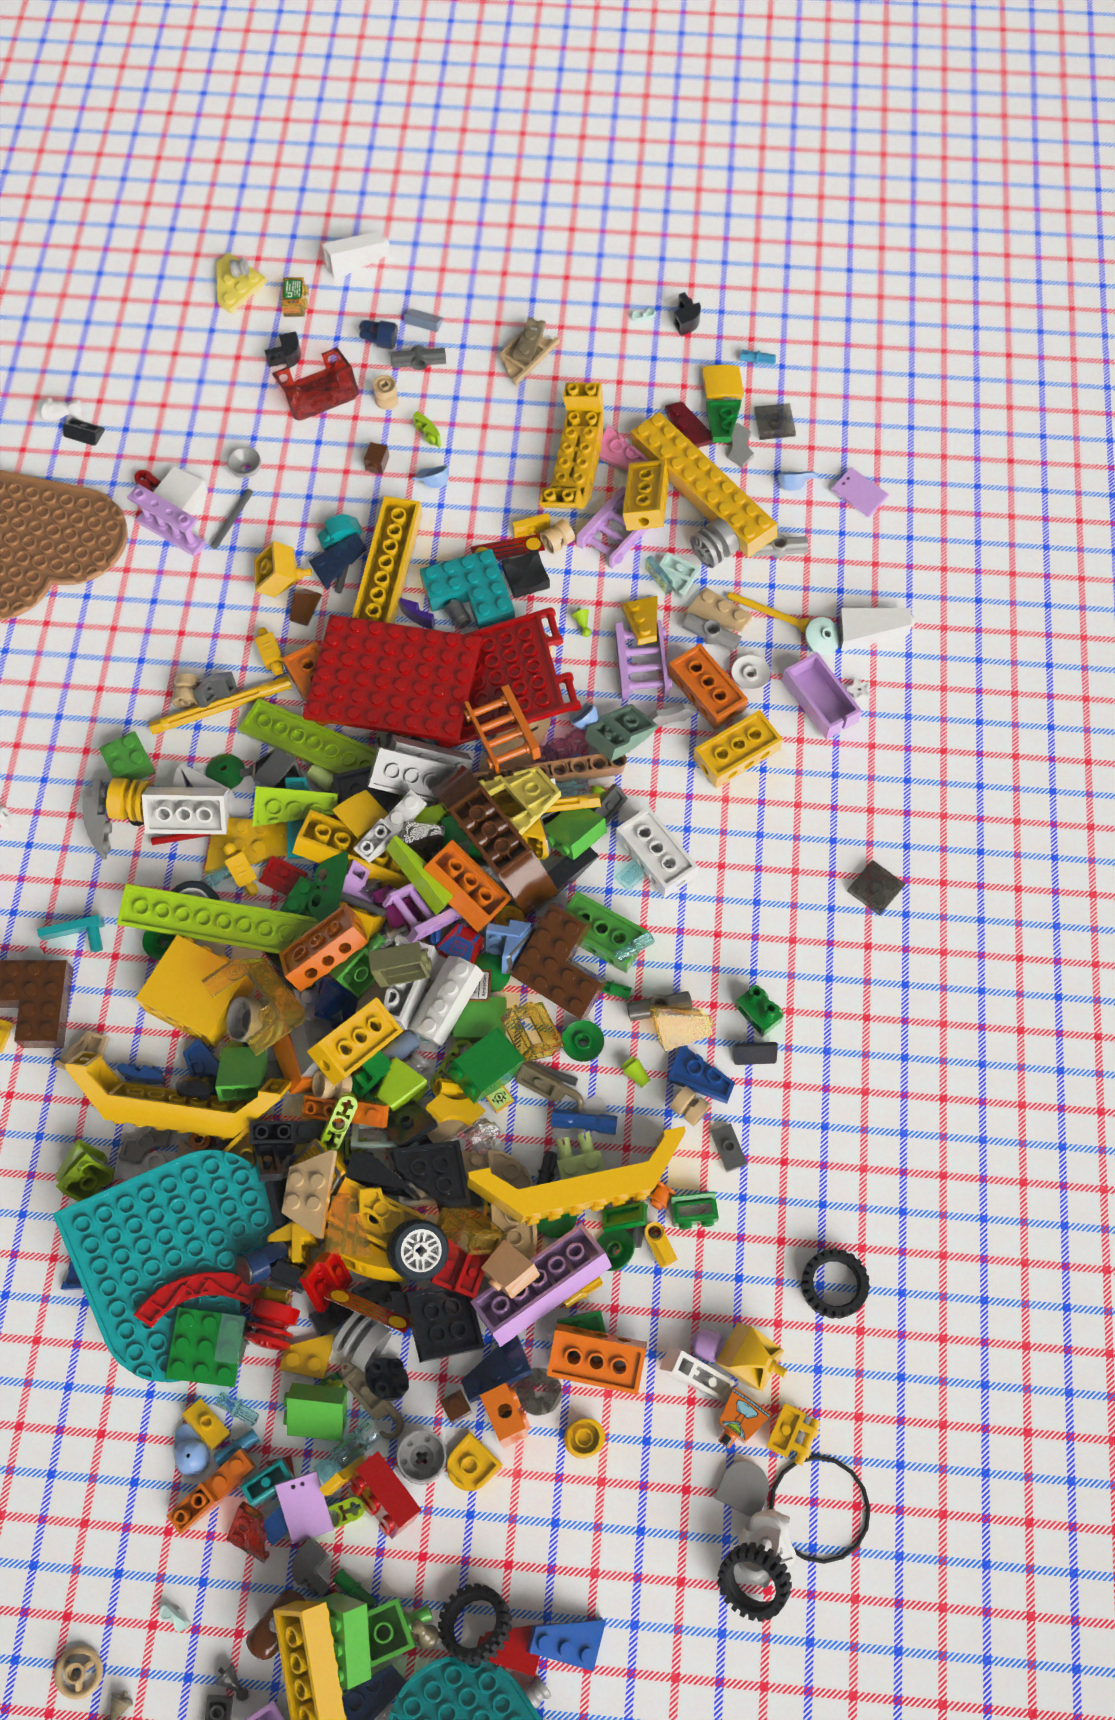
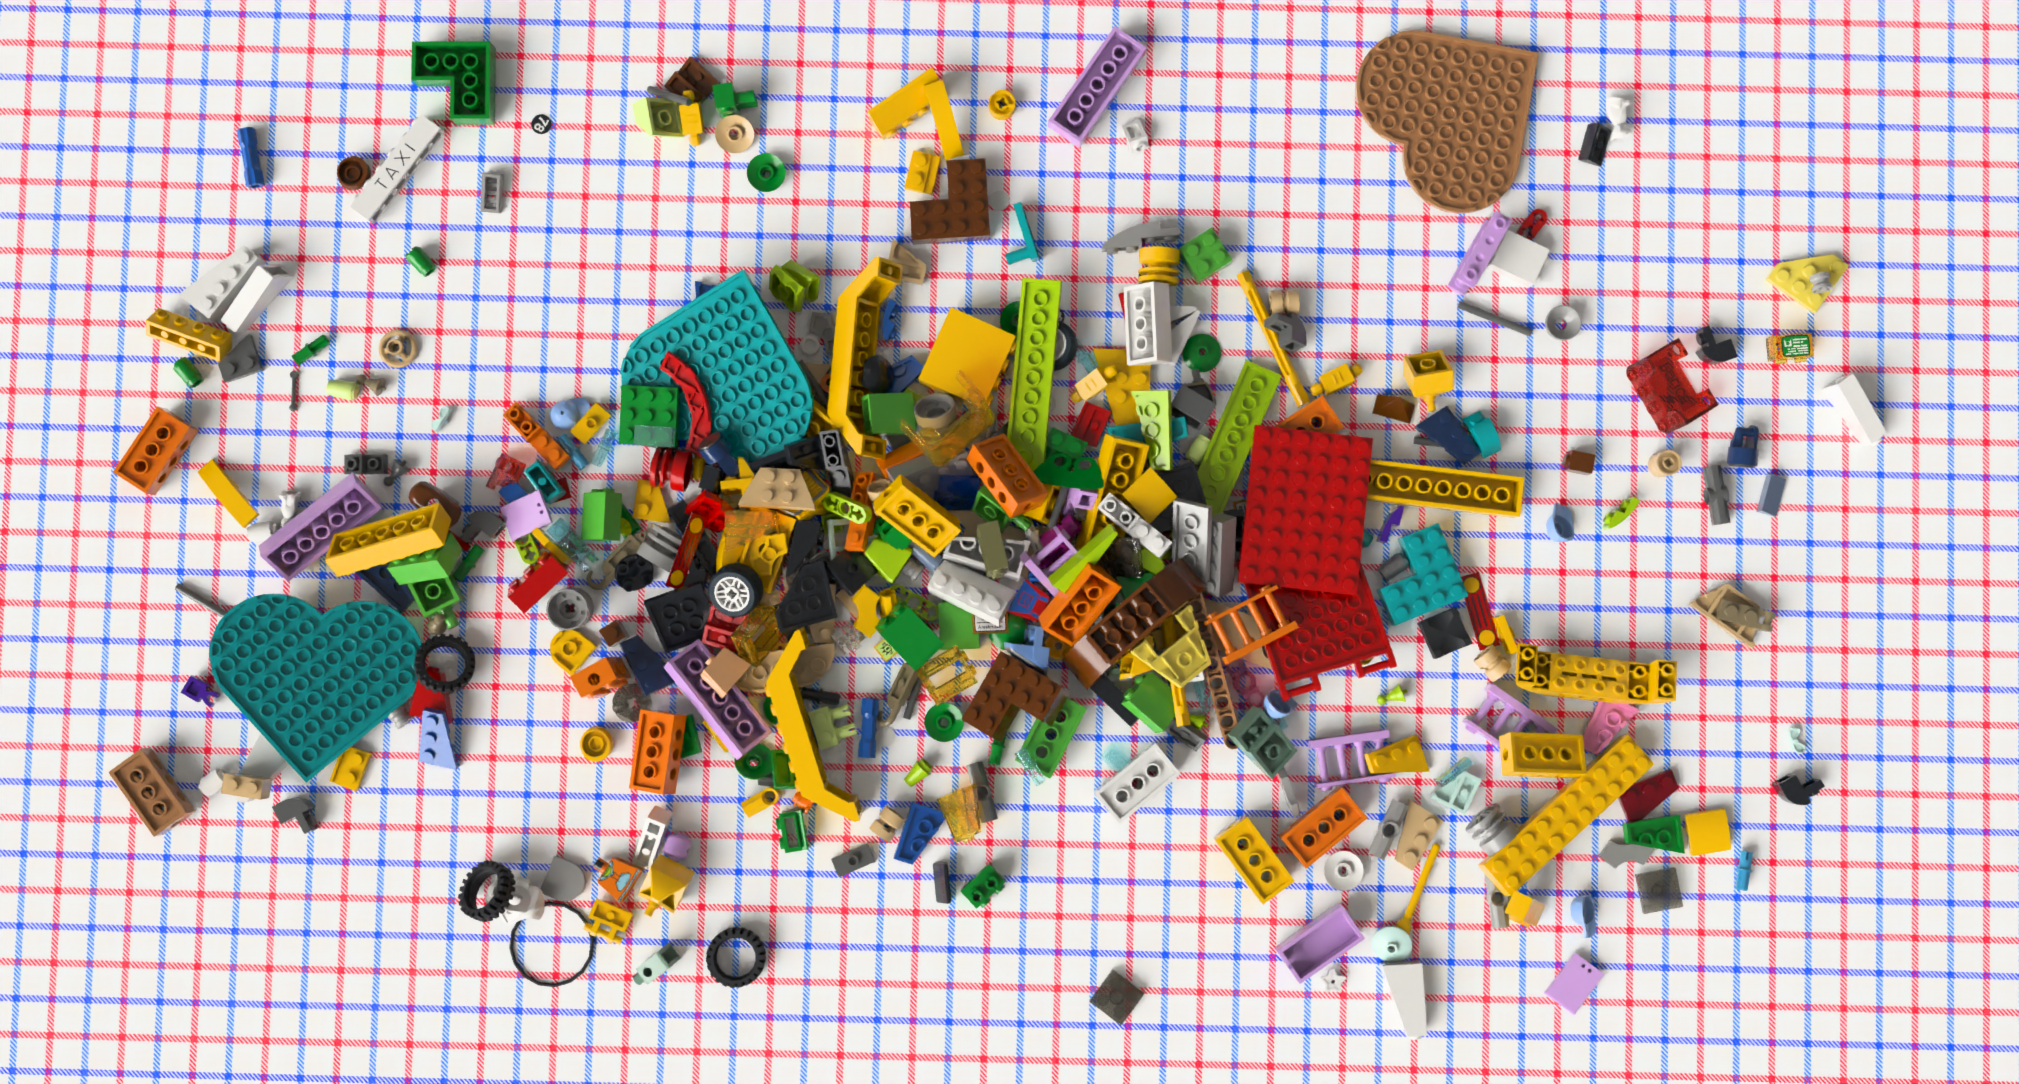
camera: 80 degrees right, 20 degrees up
none -> torso [633,943,681,985]
none -> yellow brick [1505,890,1546,928]

